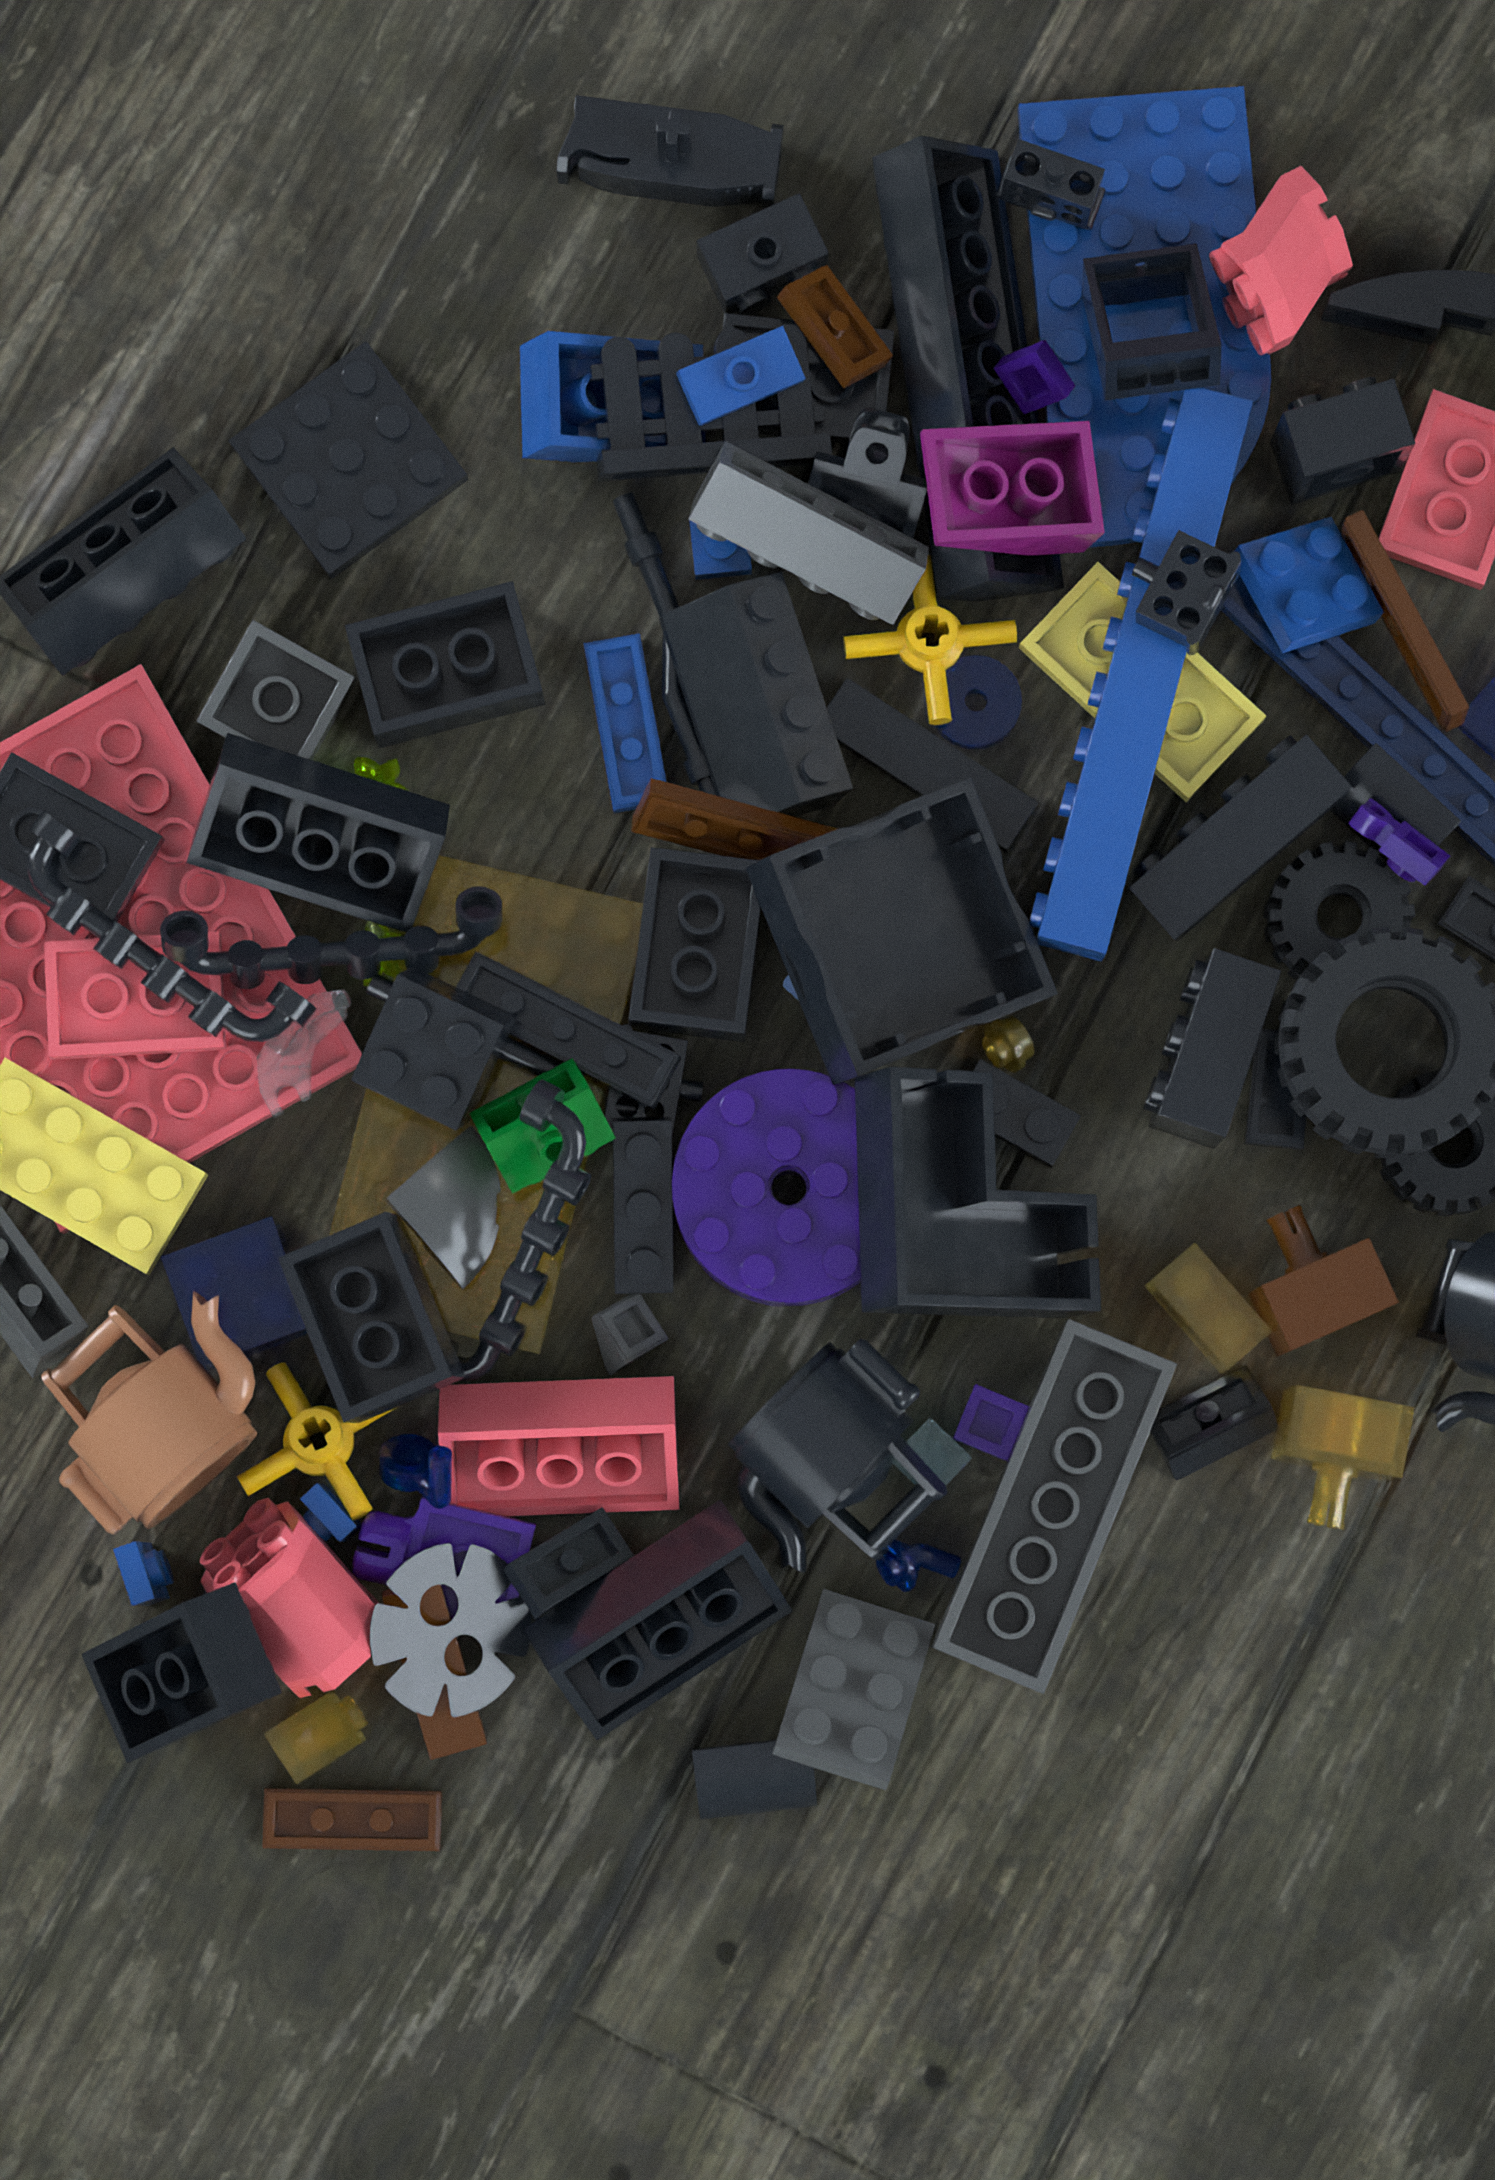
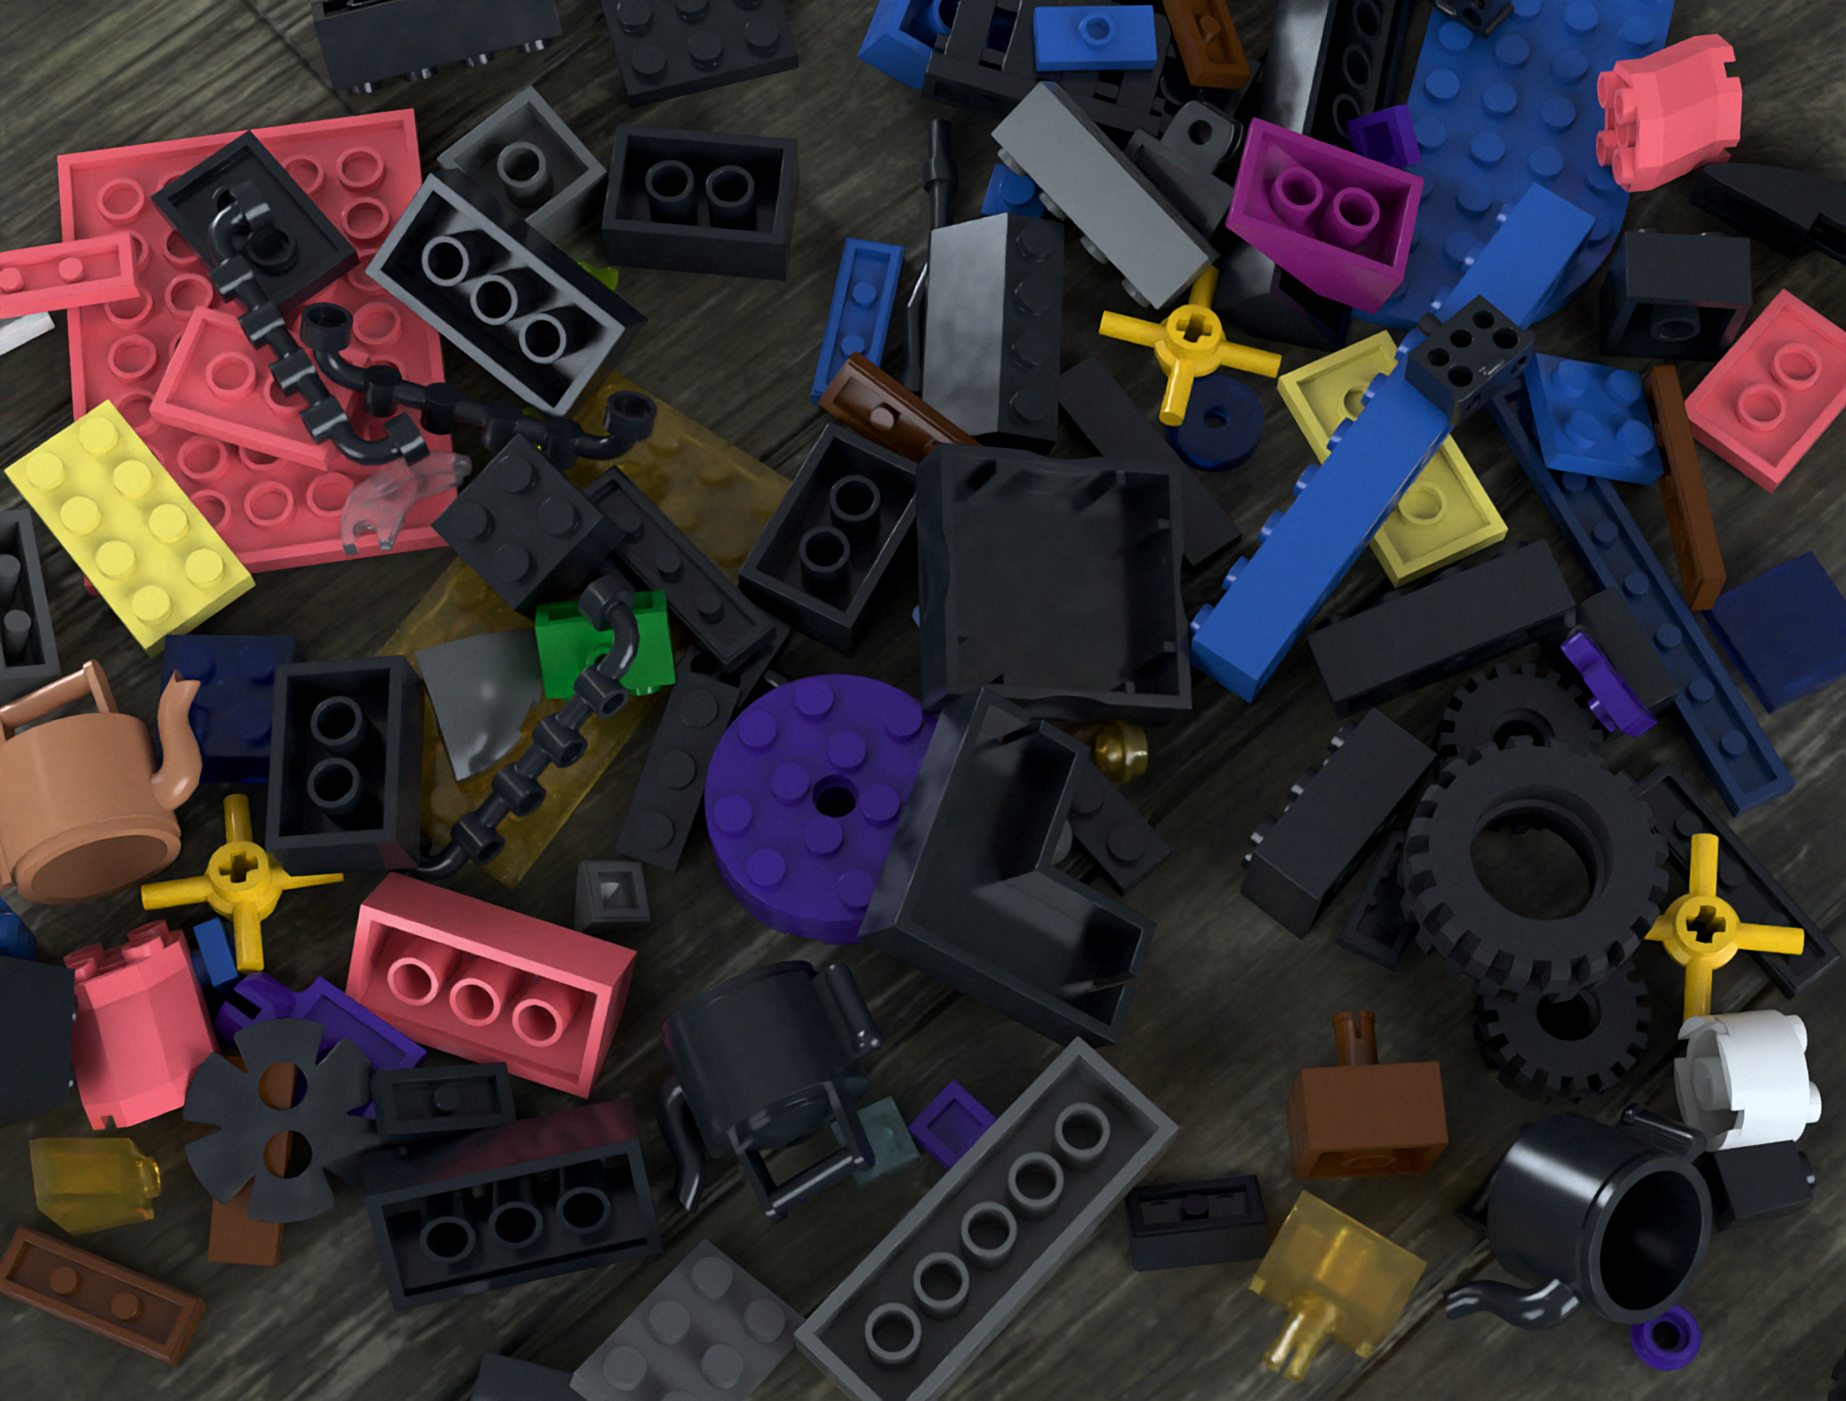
camera: 20 degrees right, 15 degrees down
clear blue plate [379,1434,452,1509] -> none
clear blue plate [876,1539,961,1592] -> none
black window [1083,243,1222,401] -> none
clear yellow brick [1144,1243,1272,1373] -> none

